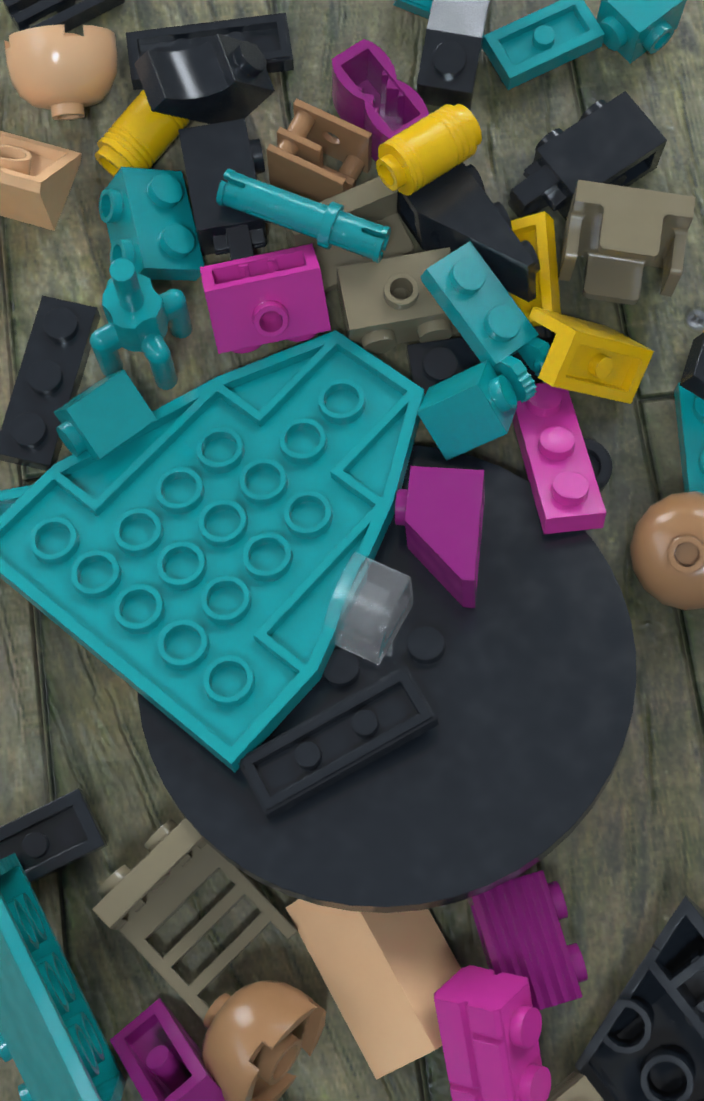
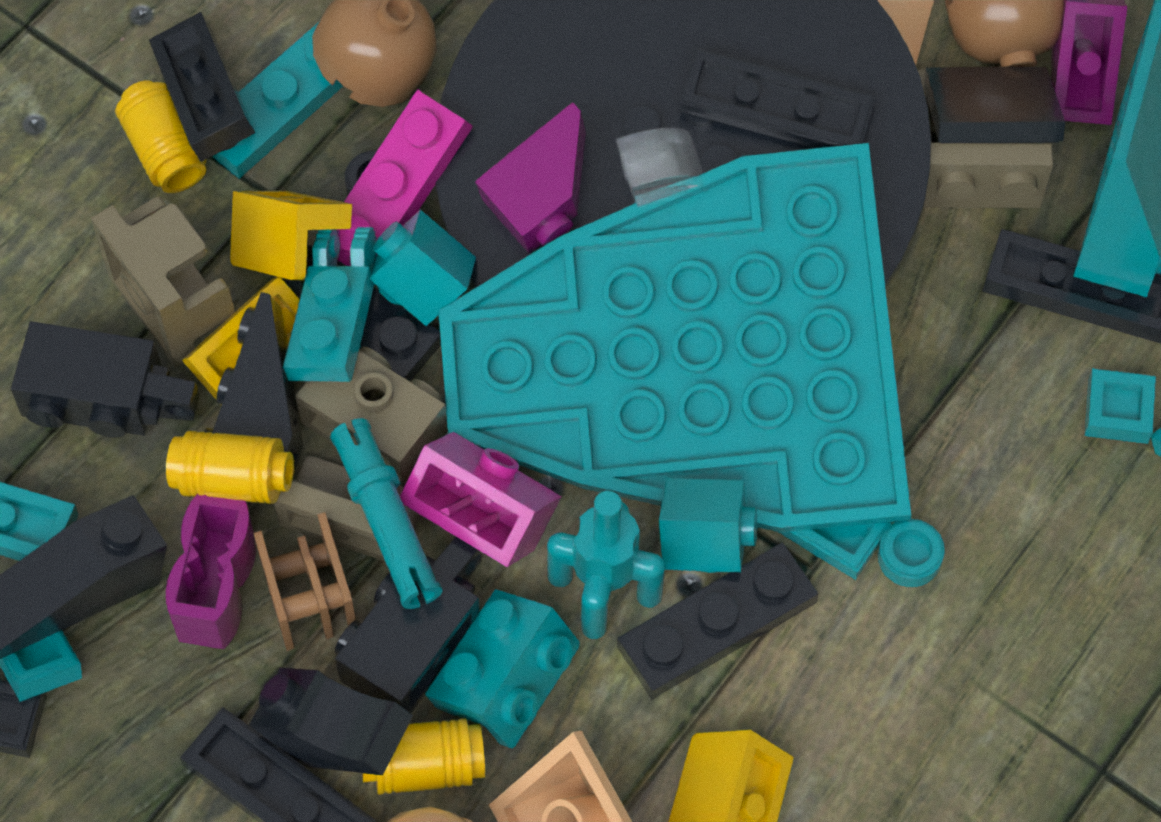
camera: 135 degrees left, 10 degrees down
none -> black tile [924,67,1065,143]

